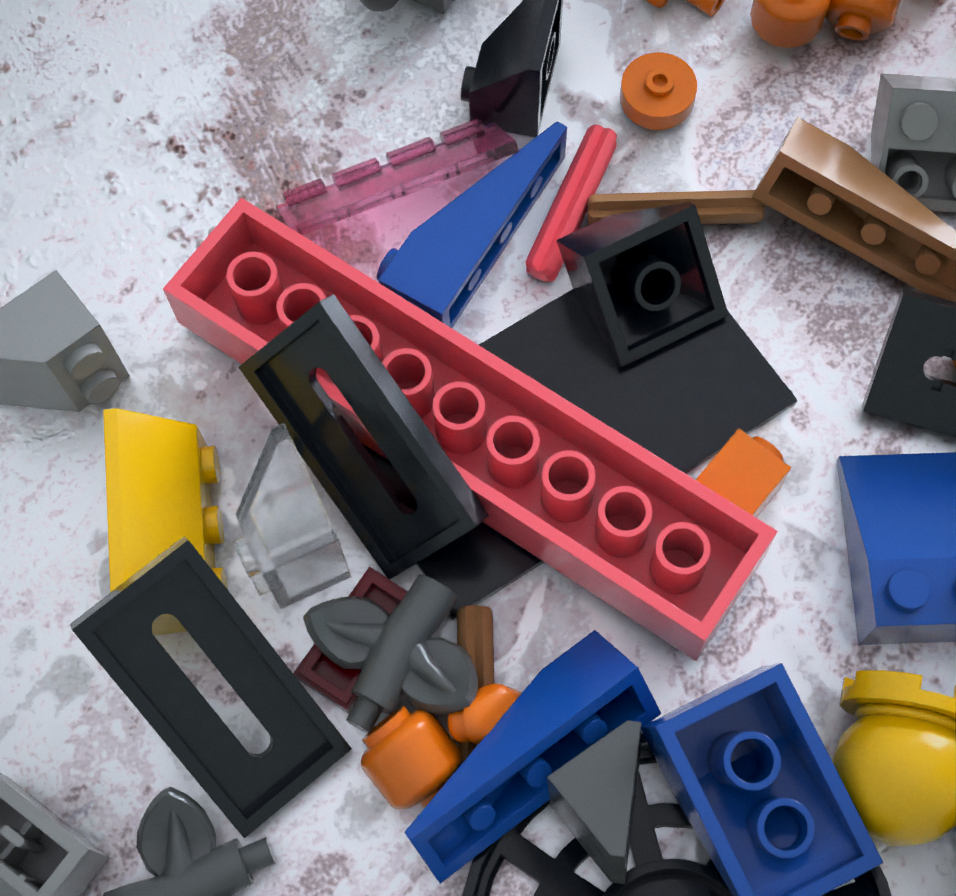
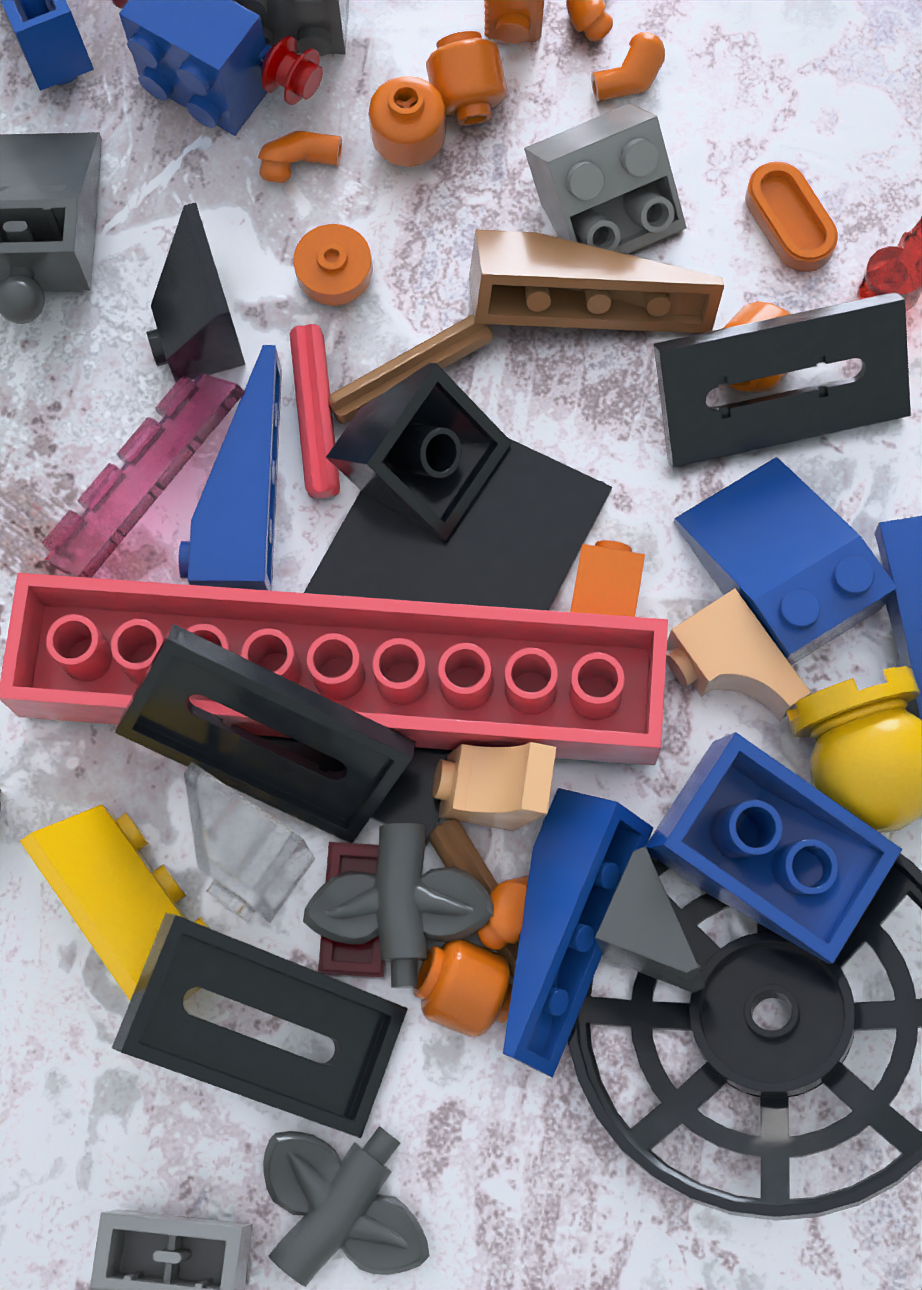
camera: 30 degrees left, 5 degrees up
none -> light nougat arch [432,742,556,831]
none -> light nougat arch [666,588,811,721]

